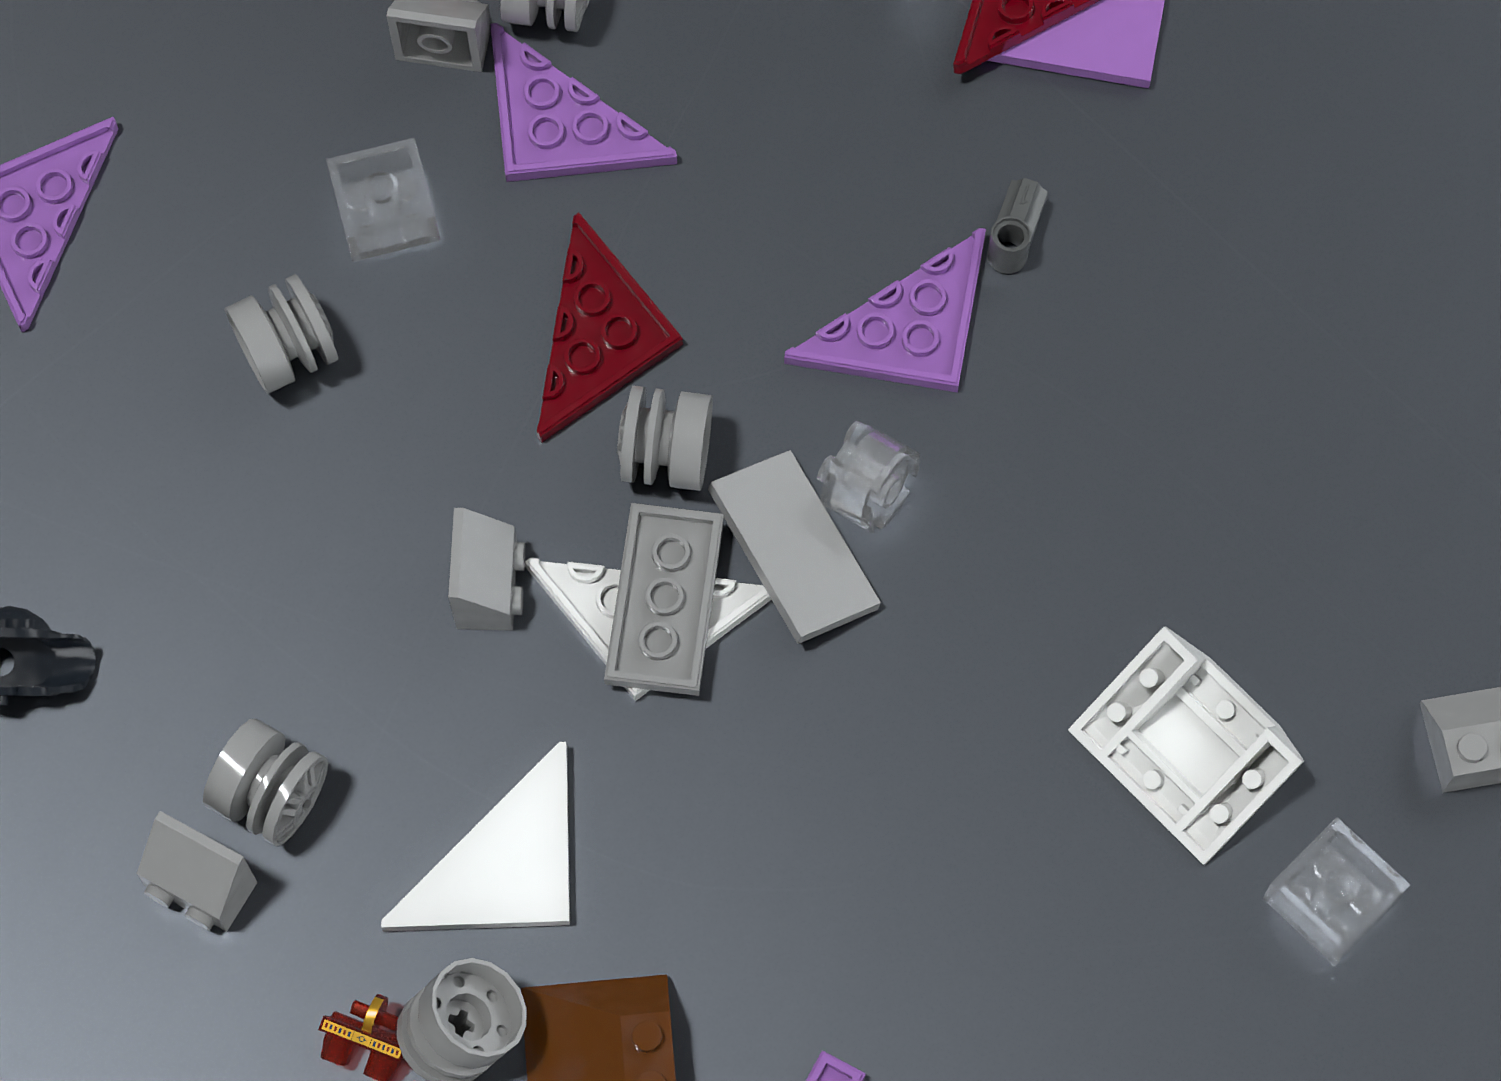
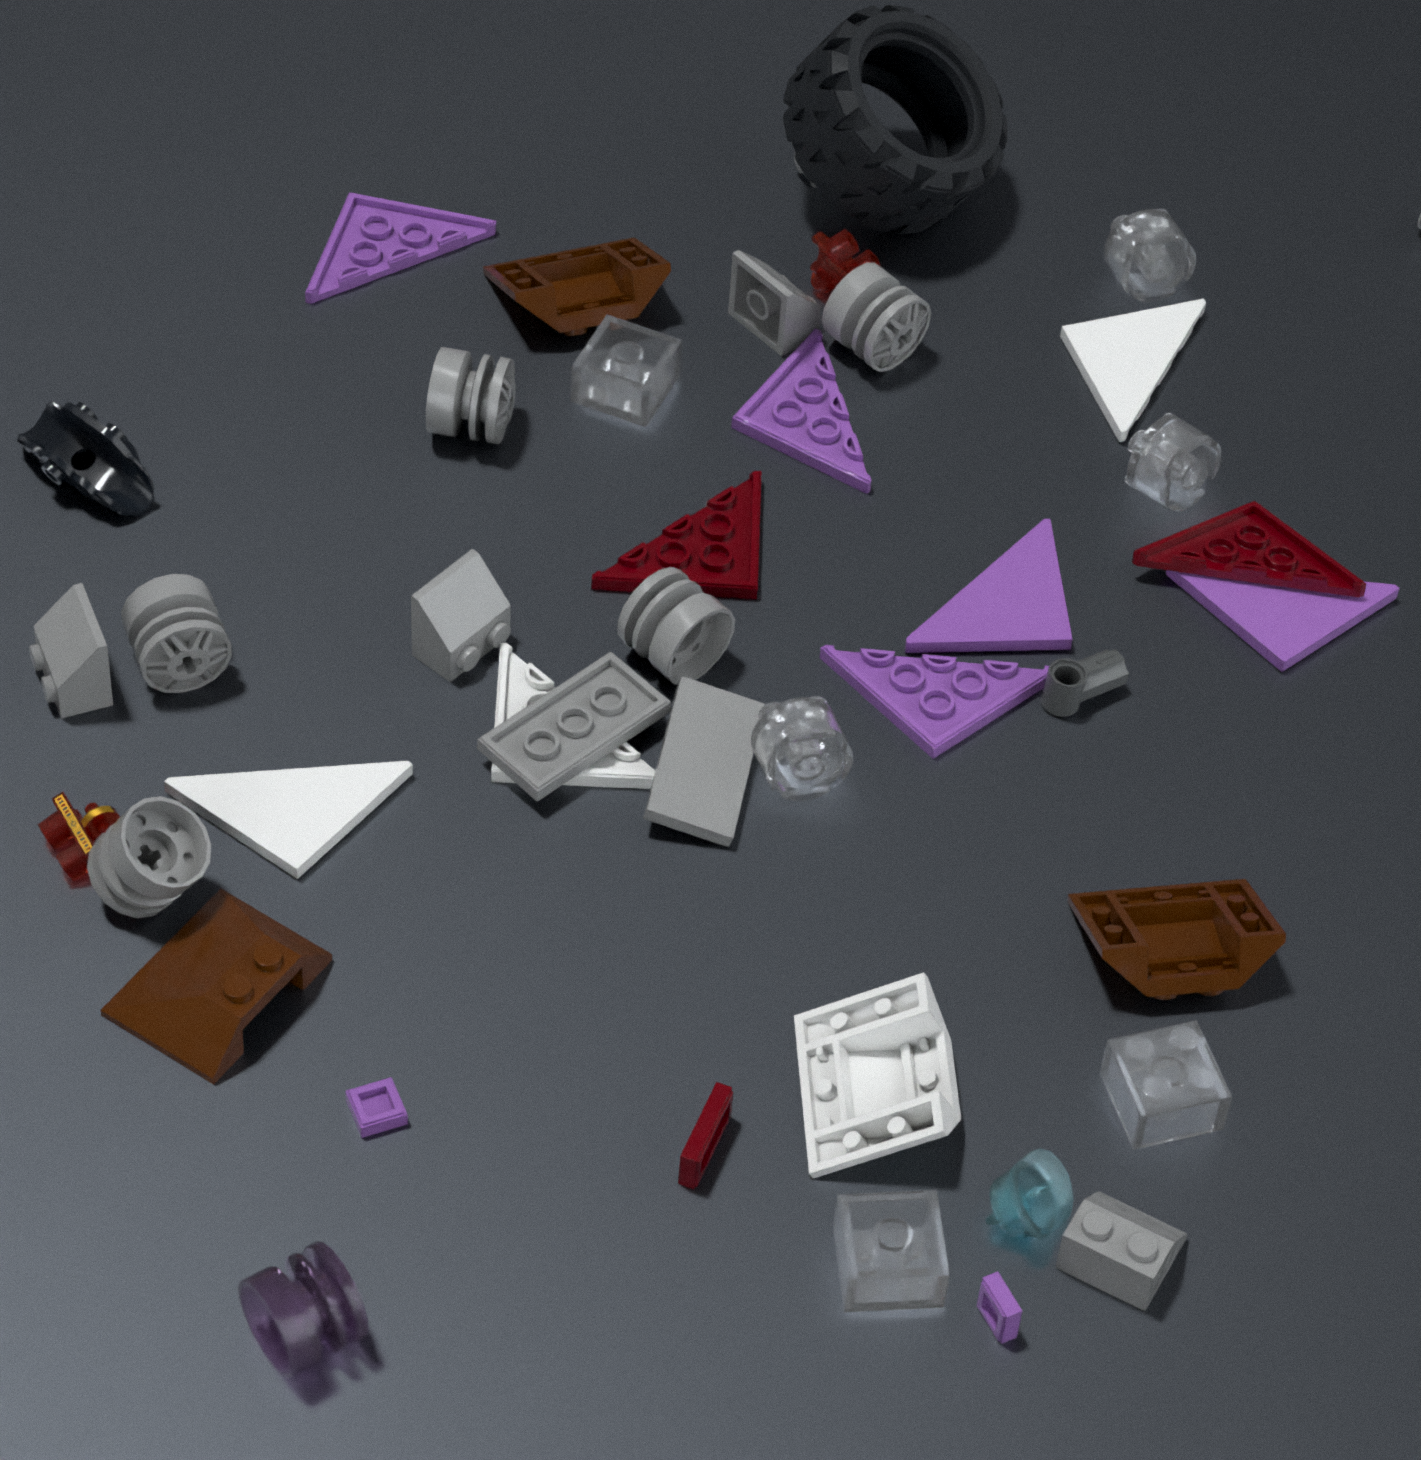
camera: 35 degrees right, 20 degrees down
none -> reddish brown slope [483,237,671,336]
none -> dark red tile [678,1082,734,1189]
none -> medium lavender tile [905,519,1073,653]
none -> medium lavender tile [977,1271,1022,1344]
none -> clear light blue piece [984,1148,1073,1240]
none -> reddish brown slope [1068,879,1286,1000]
none -> clear brick [1100,1020,1232,1150]

